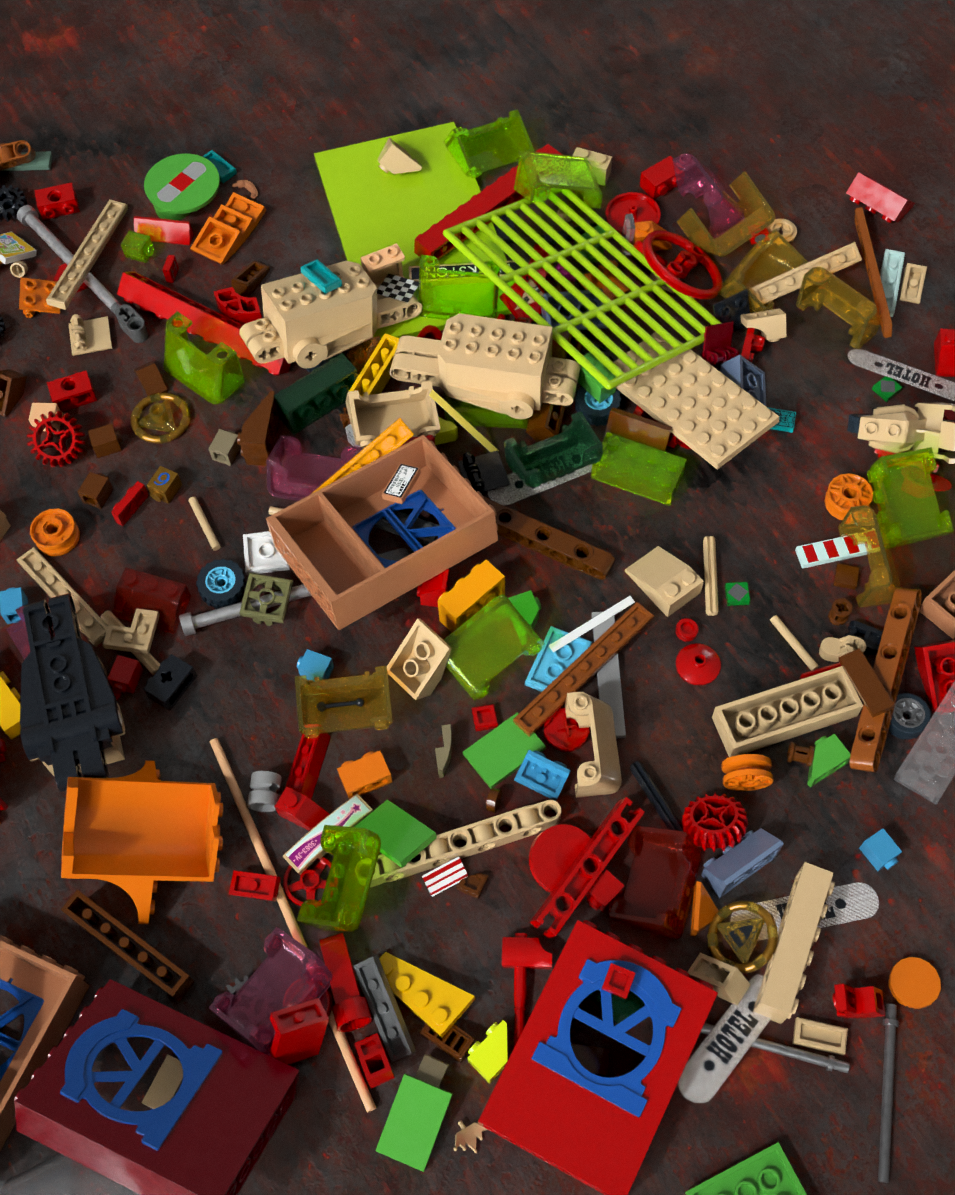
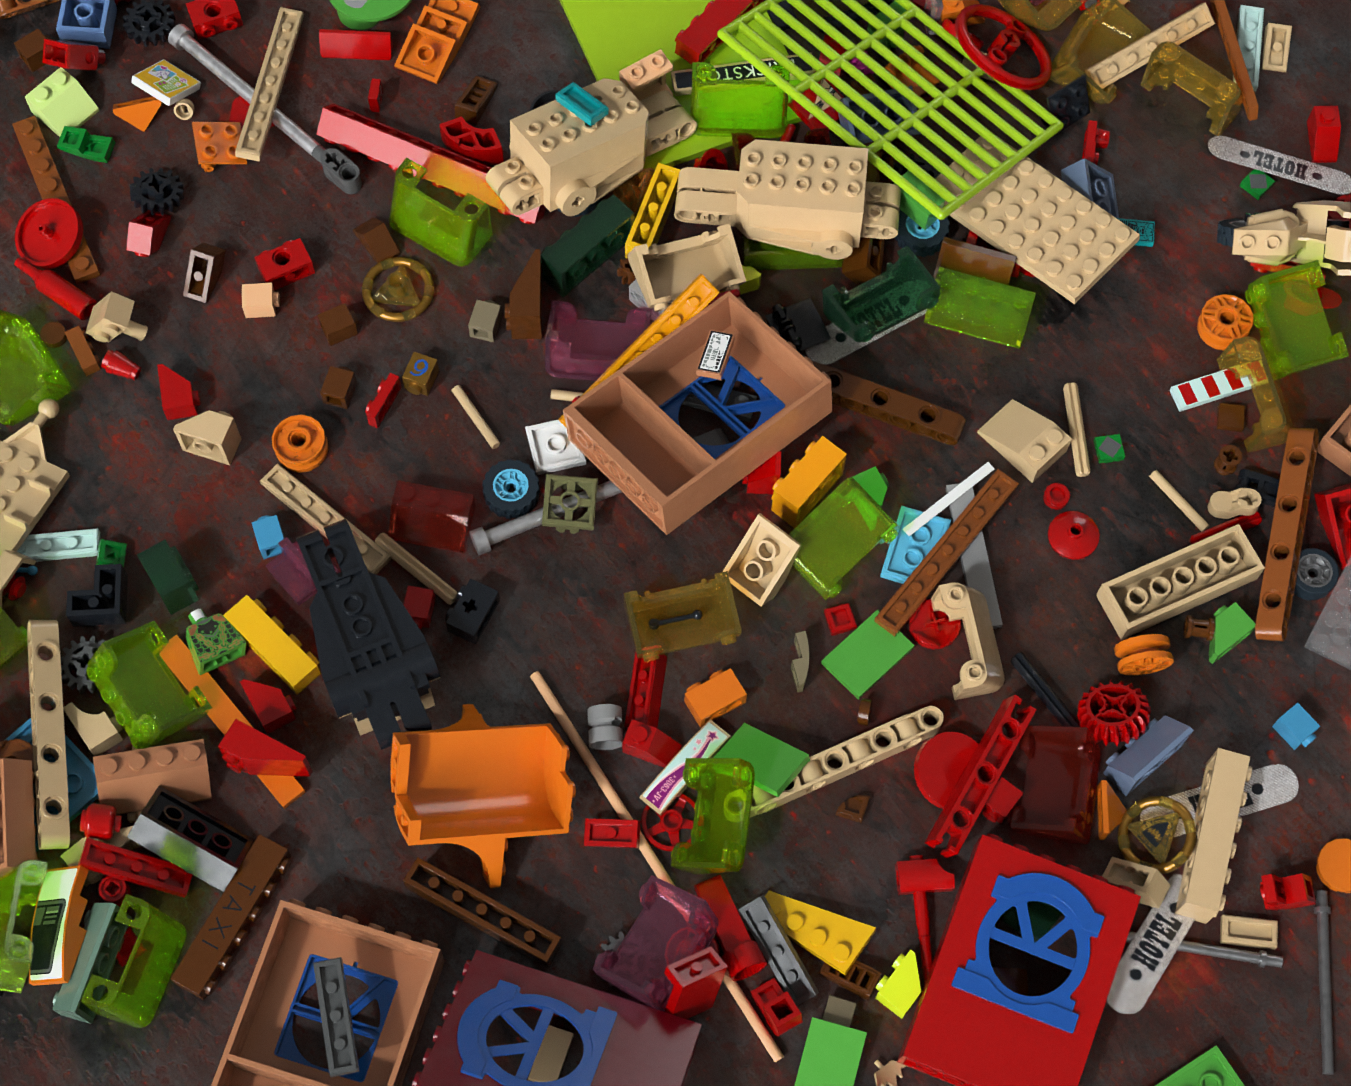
camera: 10 degrees left, 5 degrees up
red gear [27,411,85,467] -> none
tan hinge [69,314,112,356] -> none
tan plate [103,608,160,654] -> none
clear neon green brick [121,230,154,263] -> none
dark azure brick [297,649,334,686] -> none
sticker [377,273,421,303] -> none
sticker [422,857,468,897] -> none
light yellow sticker [429,389,499,452] -> none
dark azure bracket [514,750,571,801] -> none
red plate [602,963,635,999] -> none
dark red hinge [702,321,740,365] -> none
tan arch [741,308,787,342] -> none
reddish brown tile [839,648,894,717] -> none

